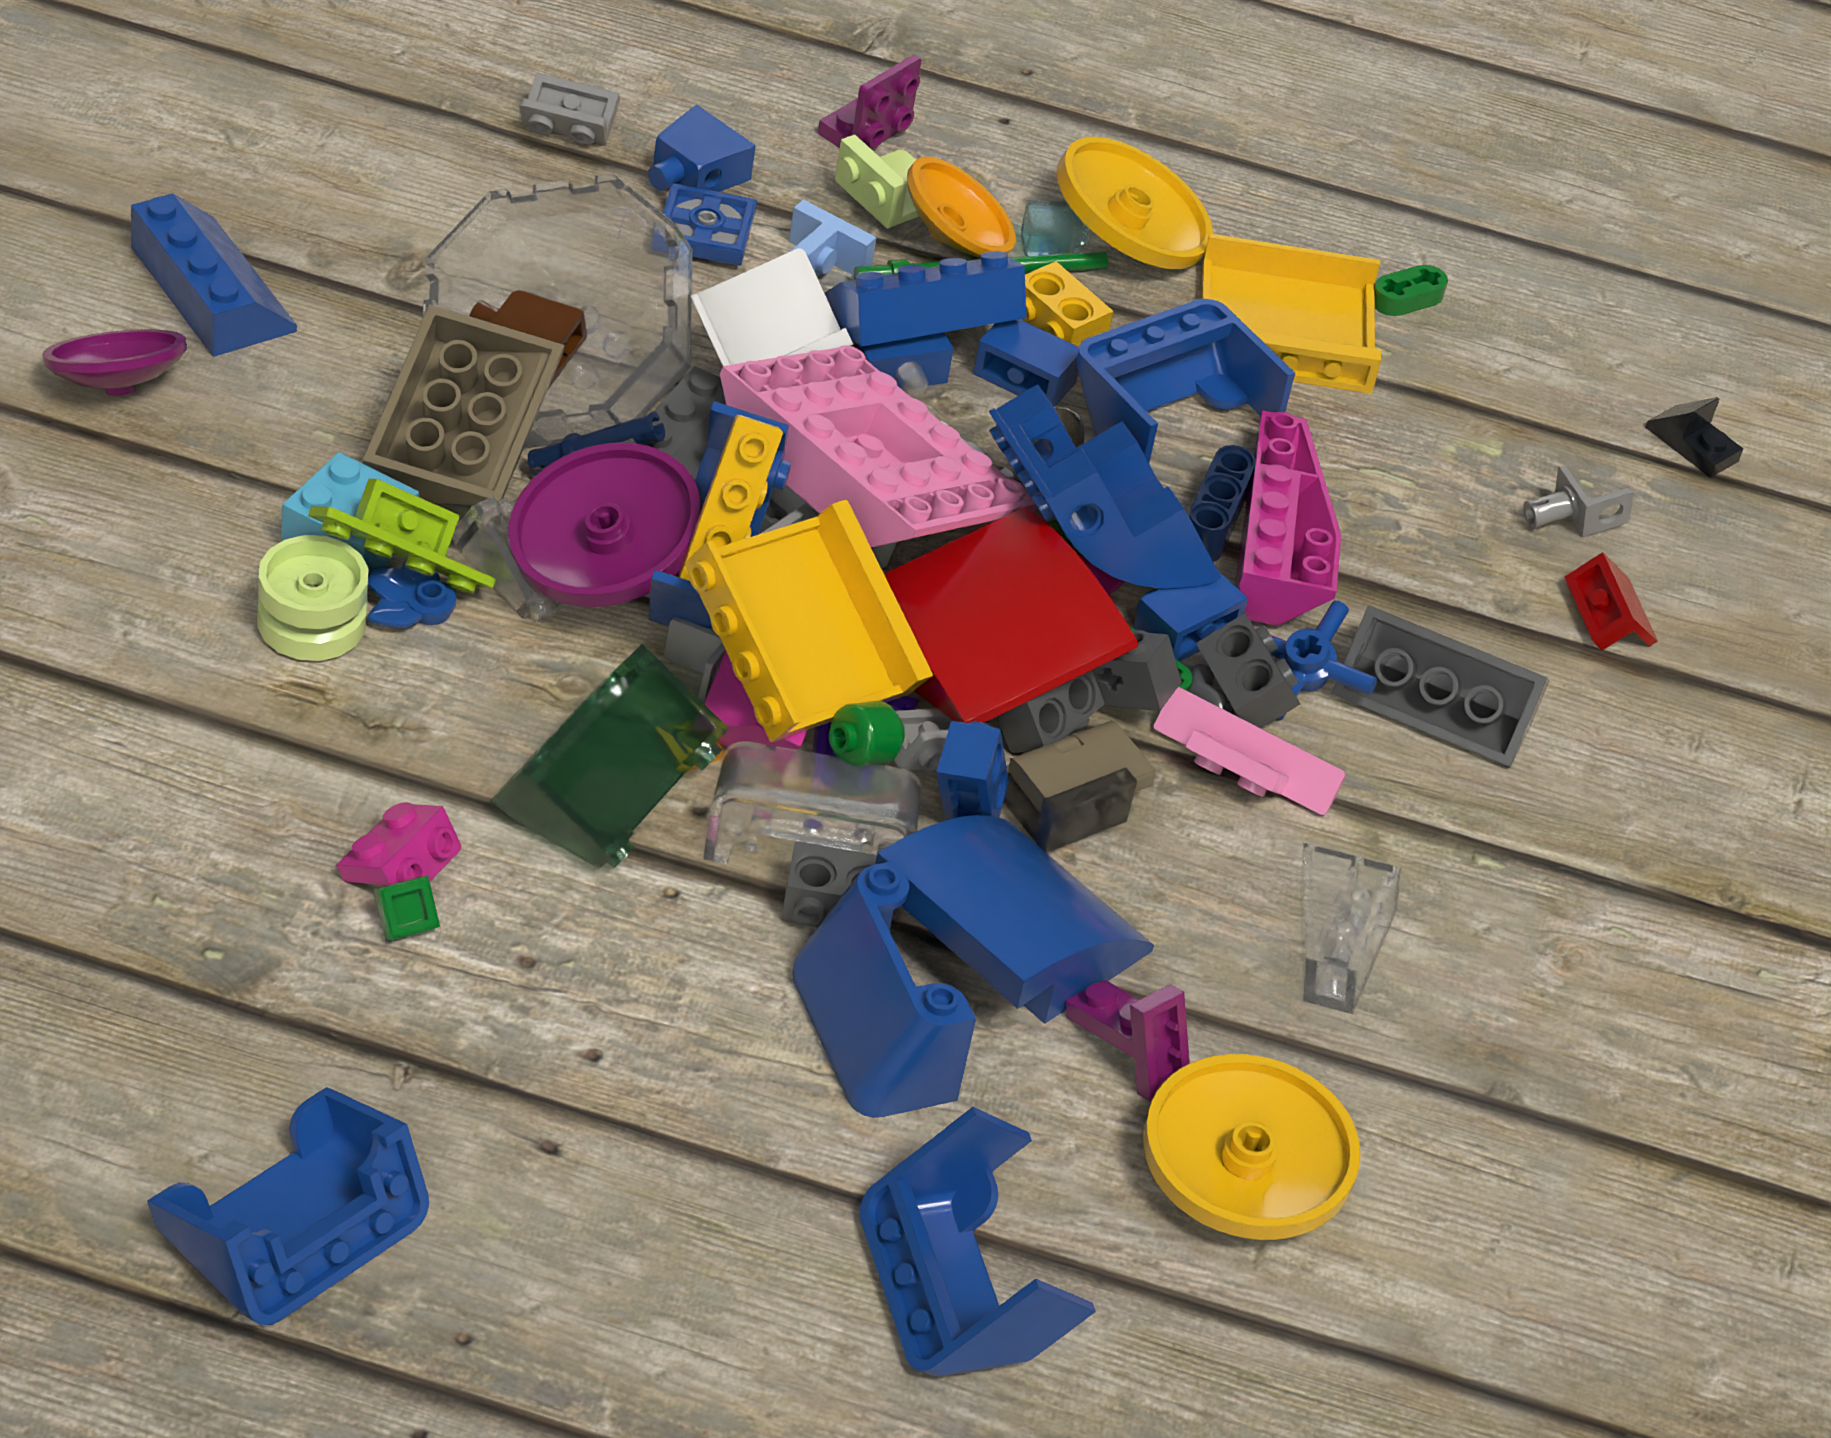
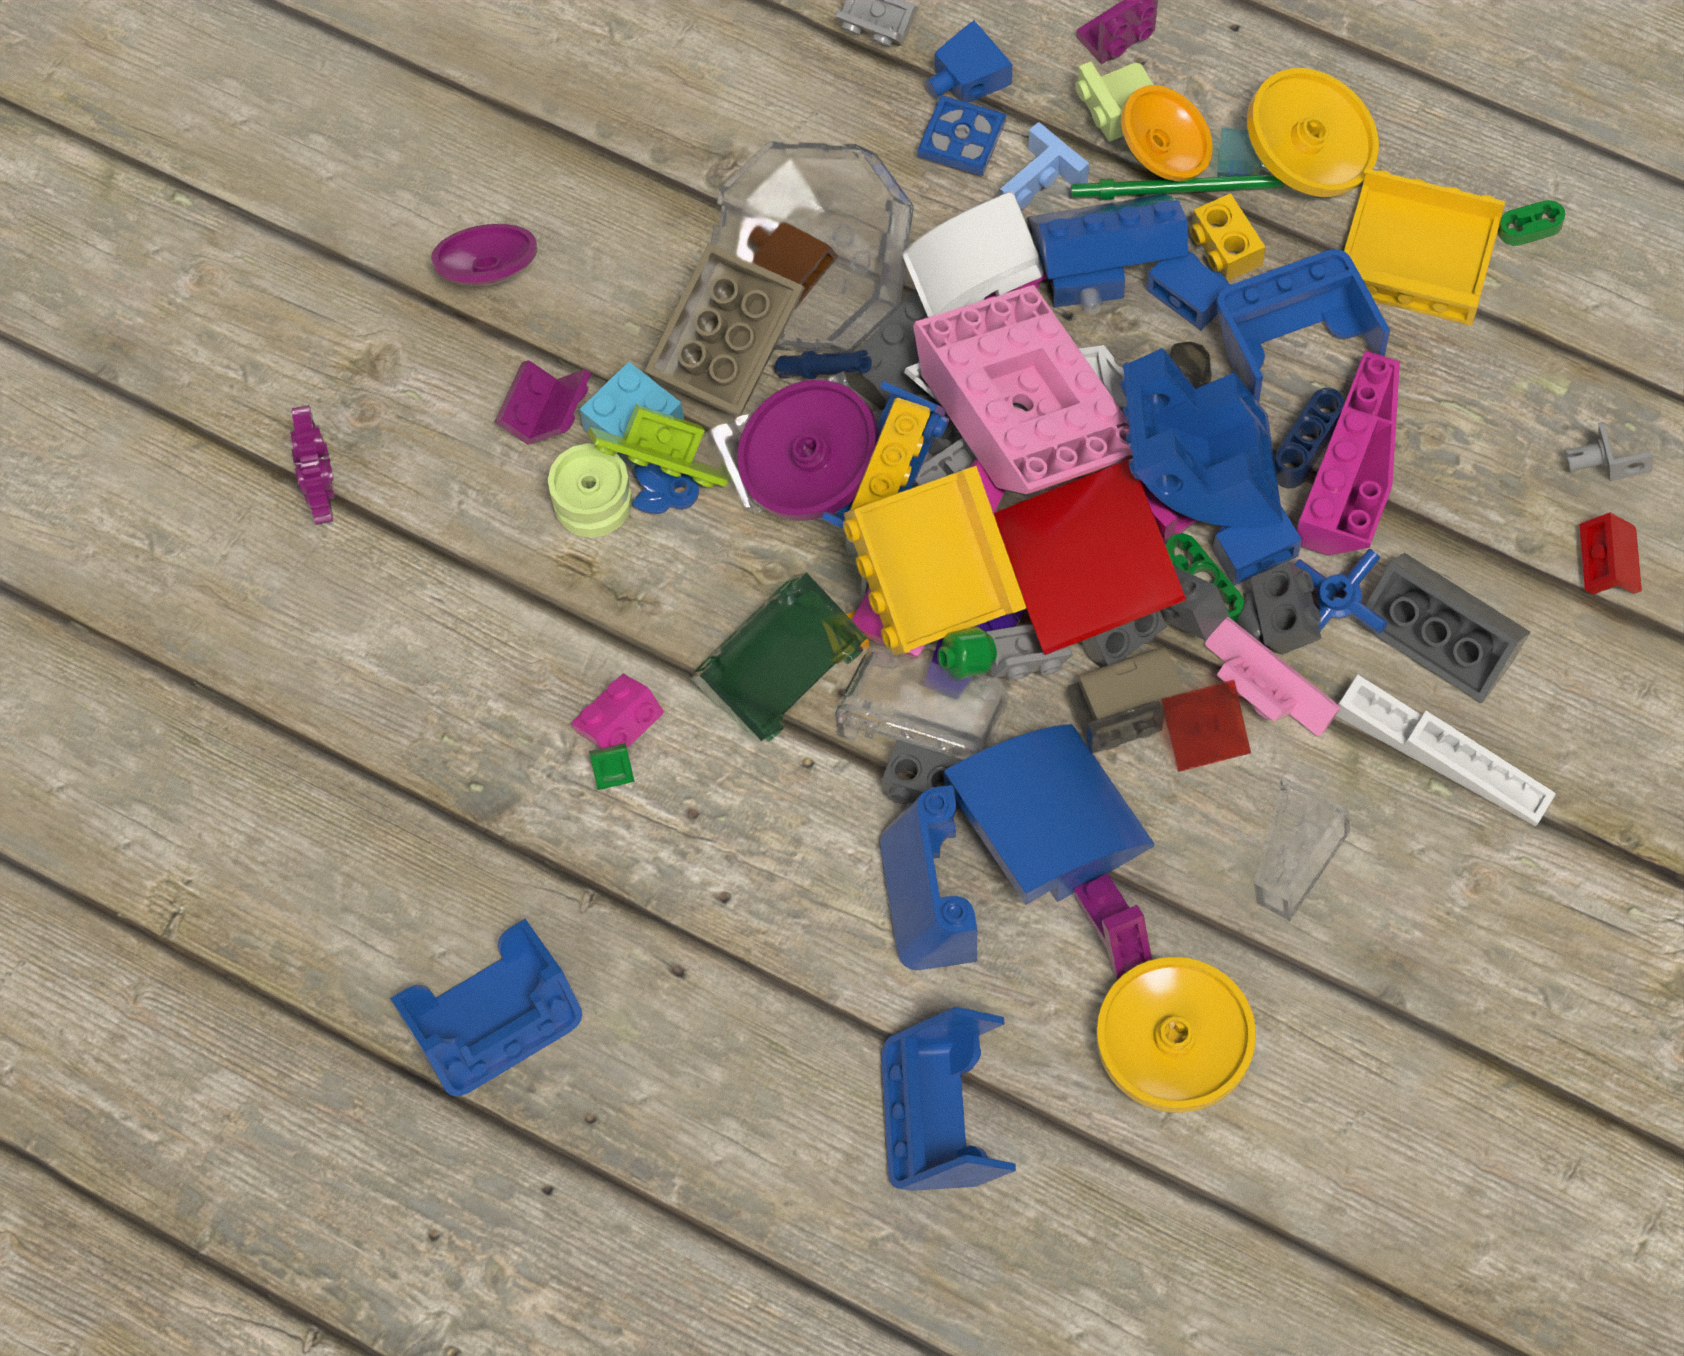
camera: 25 degrees right, 20 degrees up
blue slope [131,193,297,357] -> none
blue brick [936,721,1009,821] -> none
none -> magenta bracket [494,360,591,445]
none -> clear red piece [1161,680,1251,772]
none -> white slope [1336,674,1556,826]

